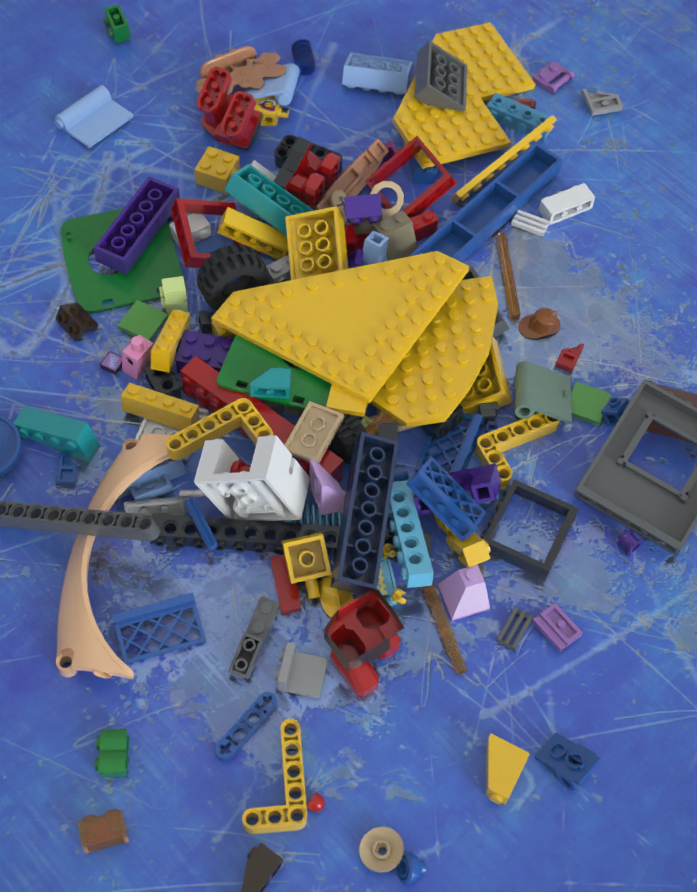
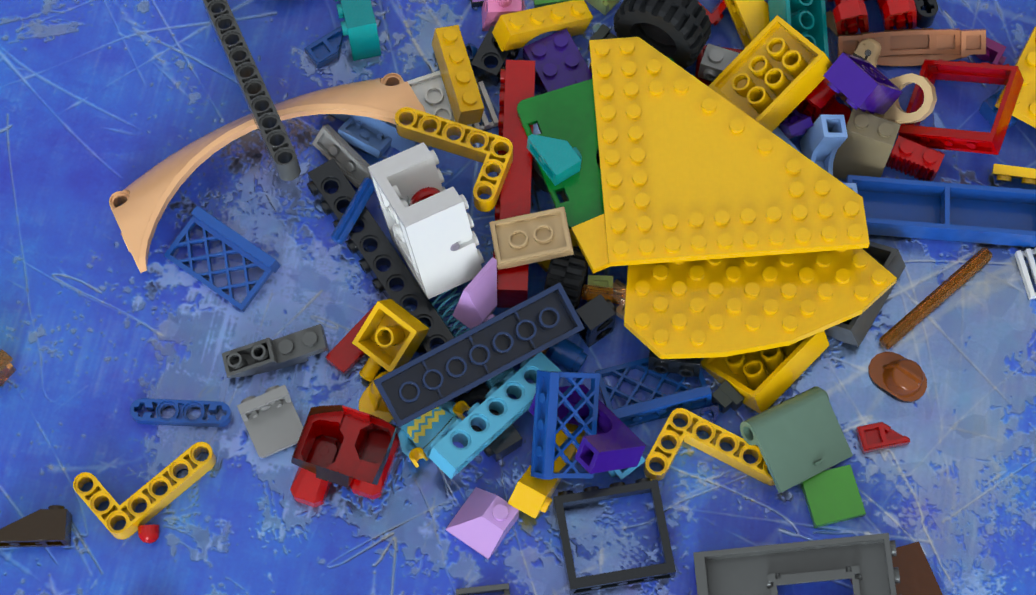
camera: 55 degrees right, 10 degrees up
green brick [95,729,129,777] -> none
clear orange axle [422,581,467,675] -> none
blue brick [601,397,629,427] -> none

